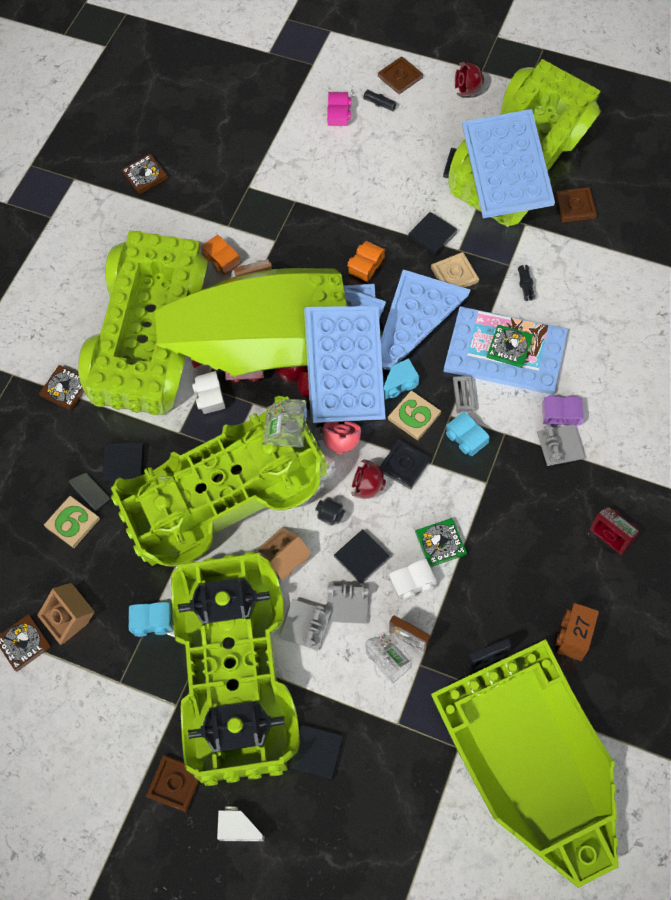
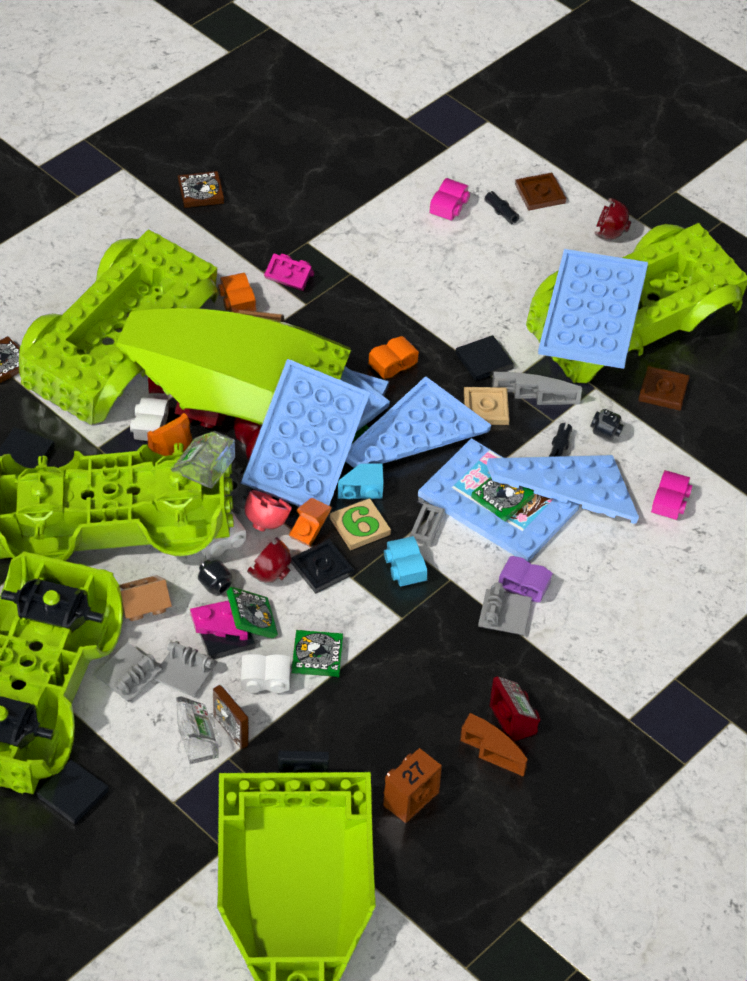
camera: 15 degrees right, 15 degrees down
none -> orange slope [147,413,193,456]
none -> dark pink wing [190,600,248,640]
none -> tile [226,587,278,639]
none -> dark pink bracket [264,254,314,291]
none -> orange slope [289,498,332,547]
none -> dark orange slope [460,713,528,777]
none -> light blue wing [487,455,639,524]
none -> light grey slope [492,372,582,405]
none -> black head [590,409,624,441]
none -> dark pink brick [651,470,693,520]

